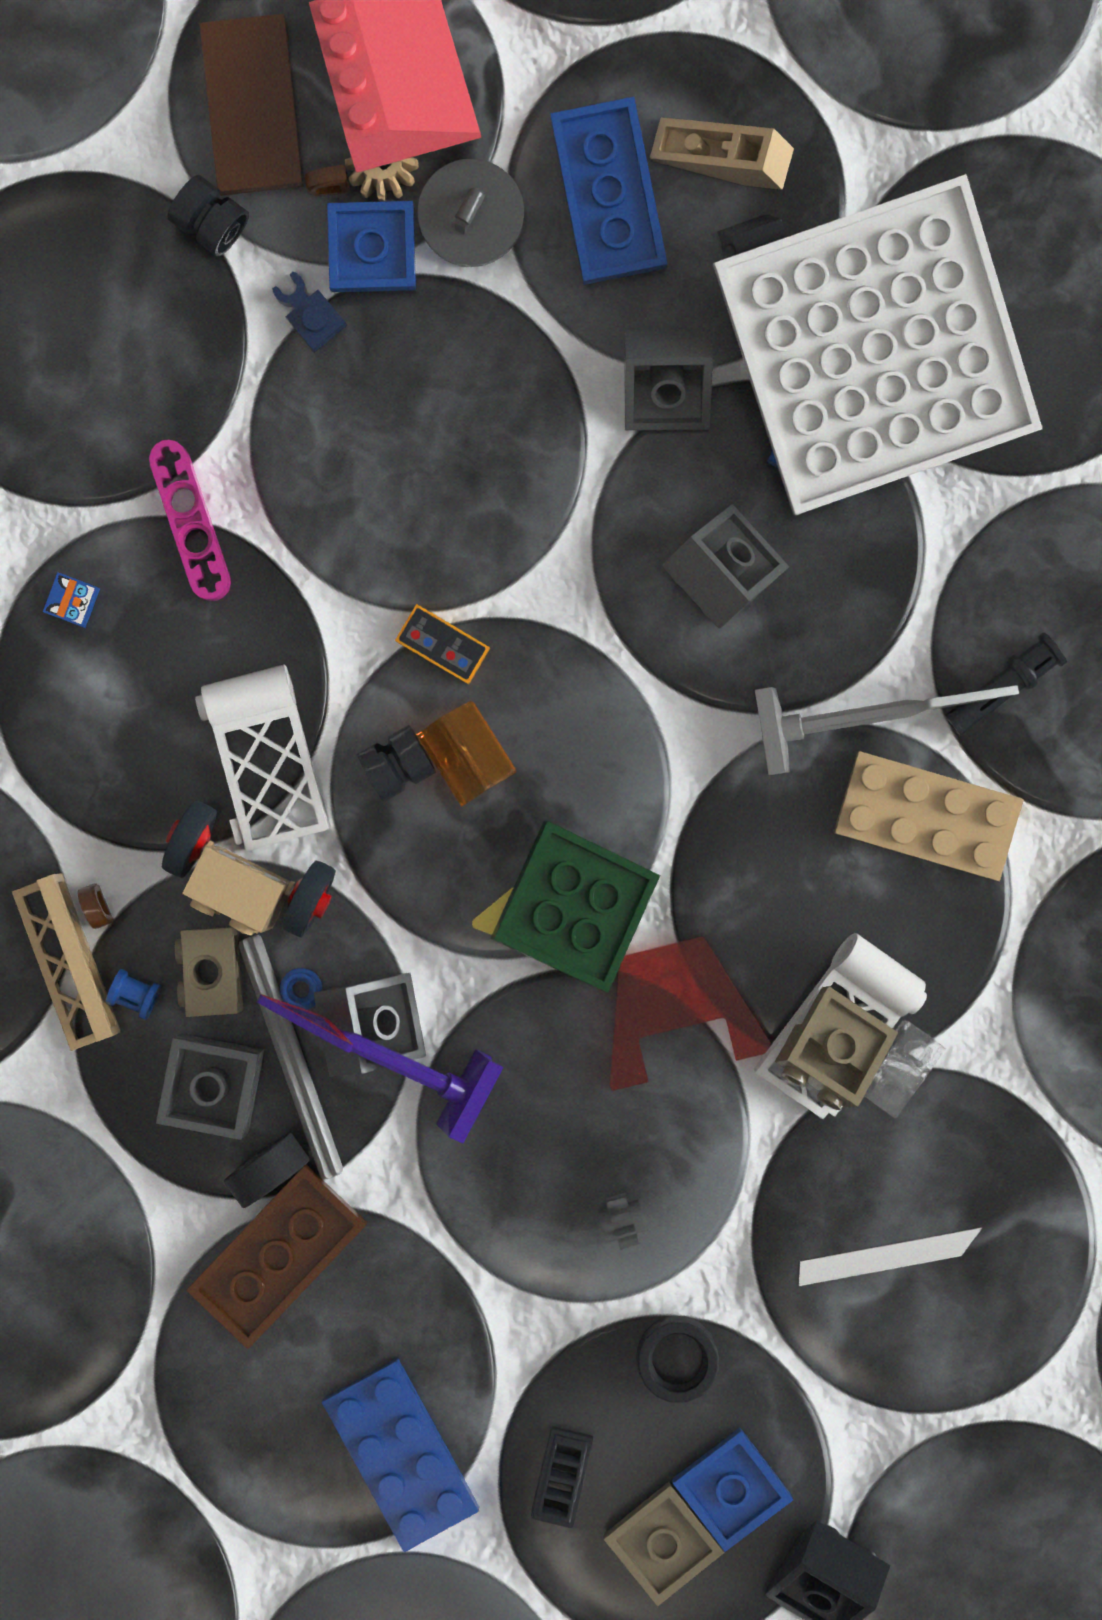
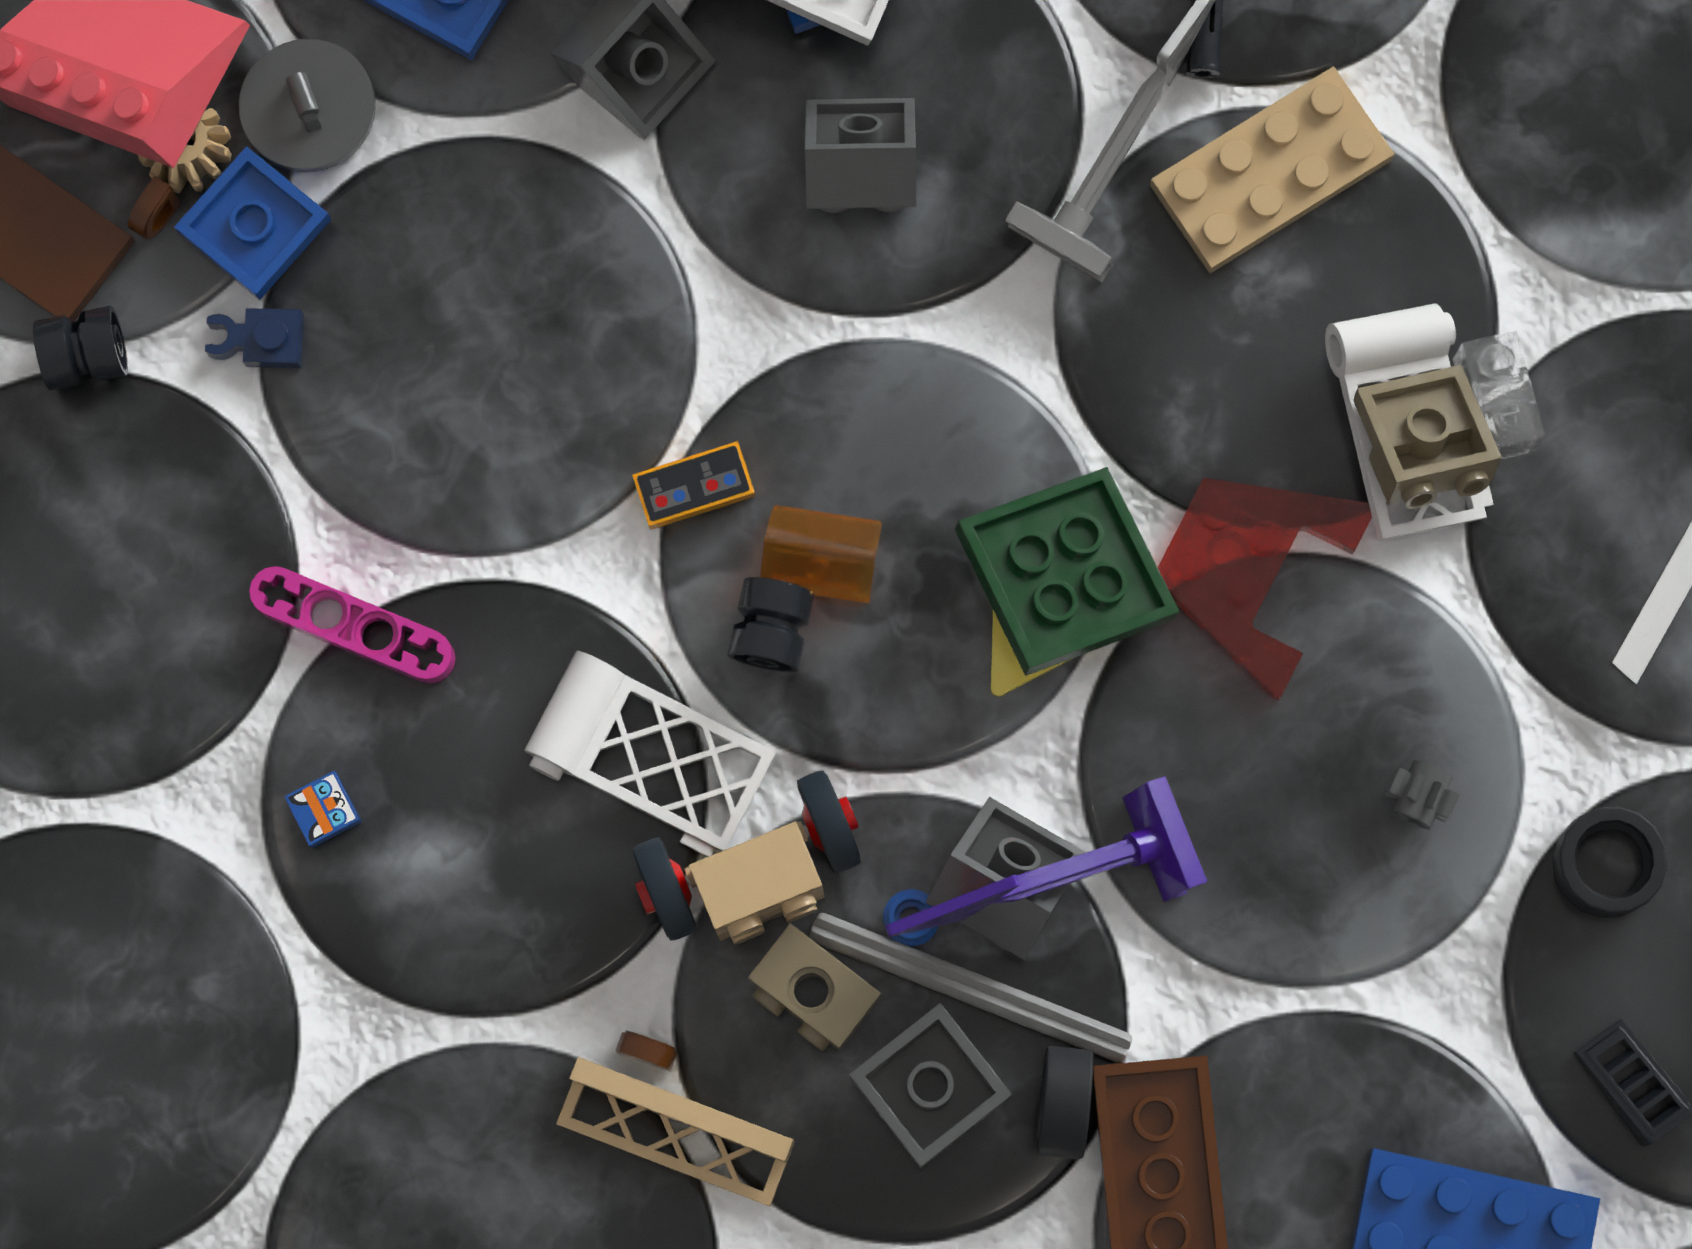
camera: 45 degrees left, 10 degrees down
blue bush [106,969,161,1020] -> none

